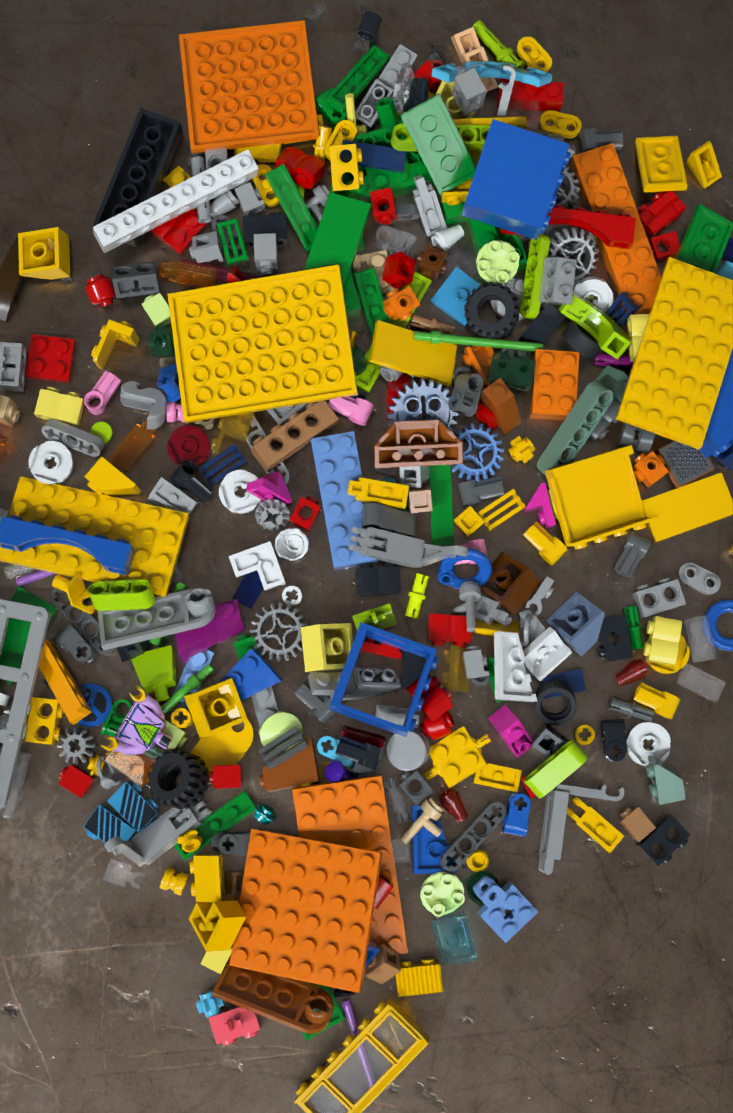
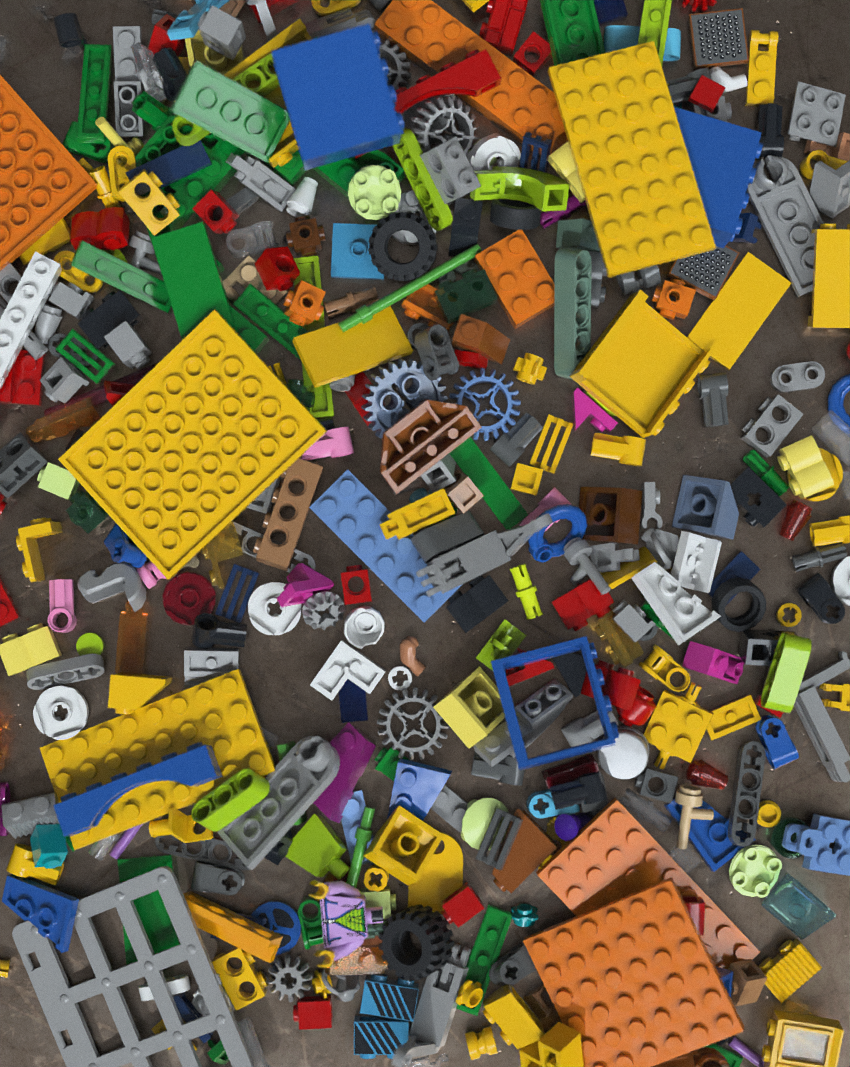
camera: 30 degrees left, 5 degrees up
none -> nougat arm [399,636,426,677]
none -> yellow piece [638,644,690,692]

